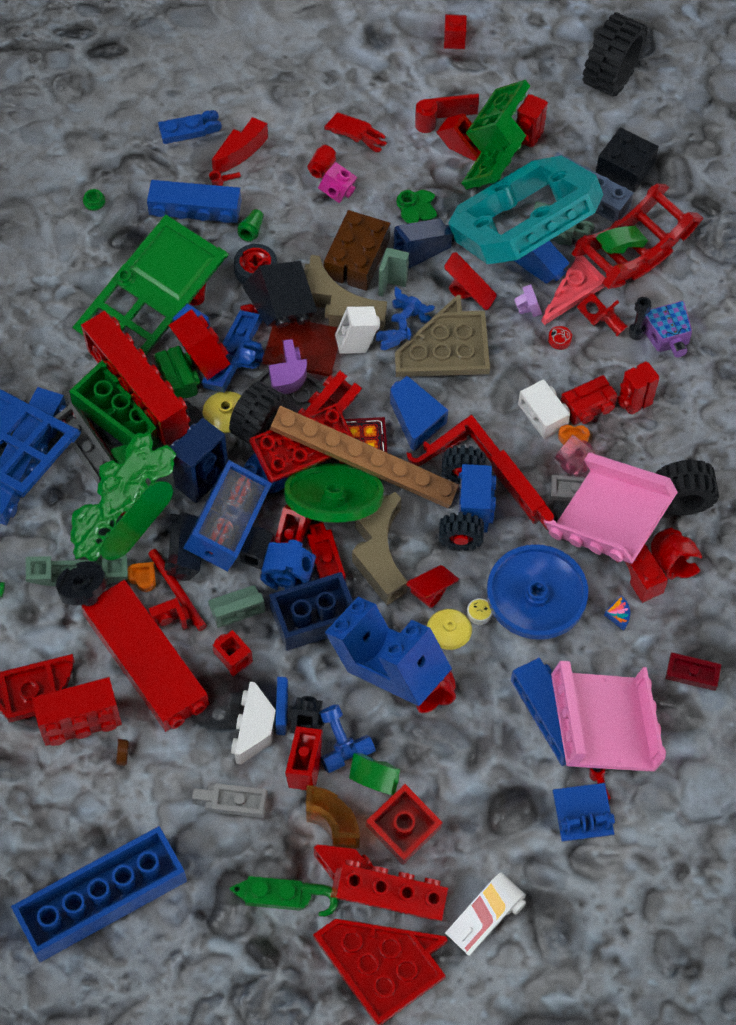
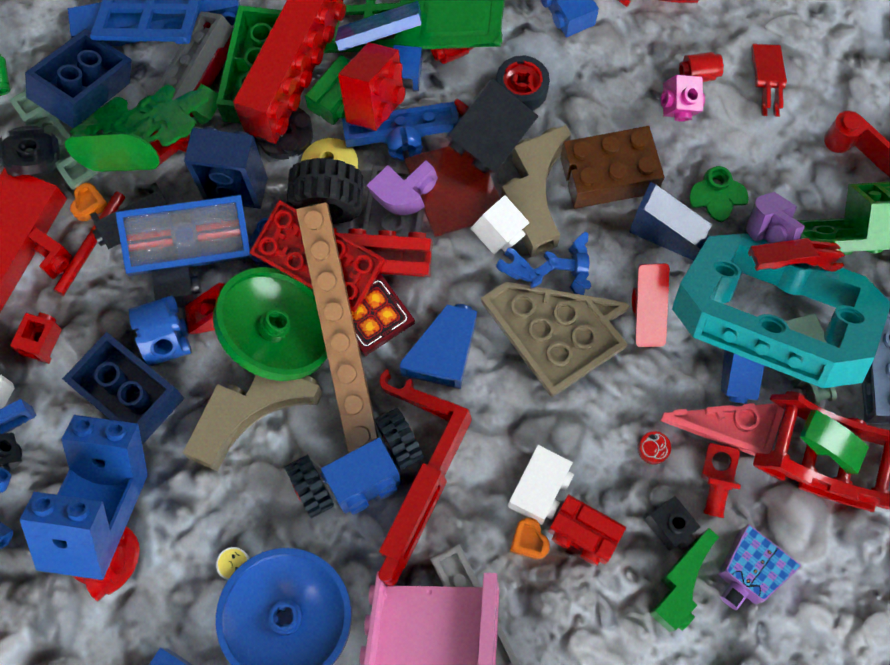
camera: 60 degrees right, 10 degrees up
sand green panel [208,585,265,628] -> none
green cone [237,209,264,242] -> none
red hinge [306,522,346,581] -> none
sand green panel [378,248,409,296] -> none
red piece [406,565,459,608] -> none
light yellow piece [427,609,472,650] -> none
red slope [436,113,481,161] -> none
lavender tile [514,284,542,317] -> none
clear pink brick [555,435,595,477] -> none
red brick [617,361,659,415] -> none
black bar [629,297,651,340] -> none
none -> dark blue brick [25,29,132,129]
none -> blue tile [335,1,422,51]
none -> black brick [645,496,701,551]
none -> green slope [649,528,719,632]
none -> medium lavender brick [746,192,805,243]
none -> red arm [748,238,845,272]

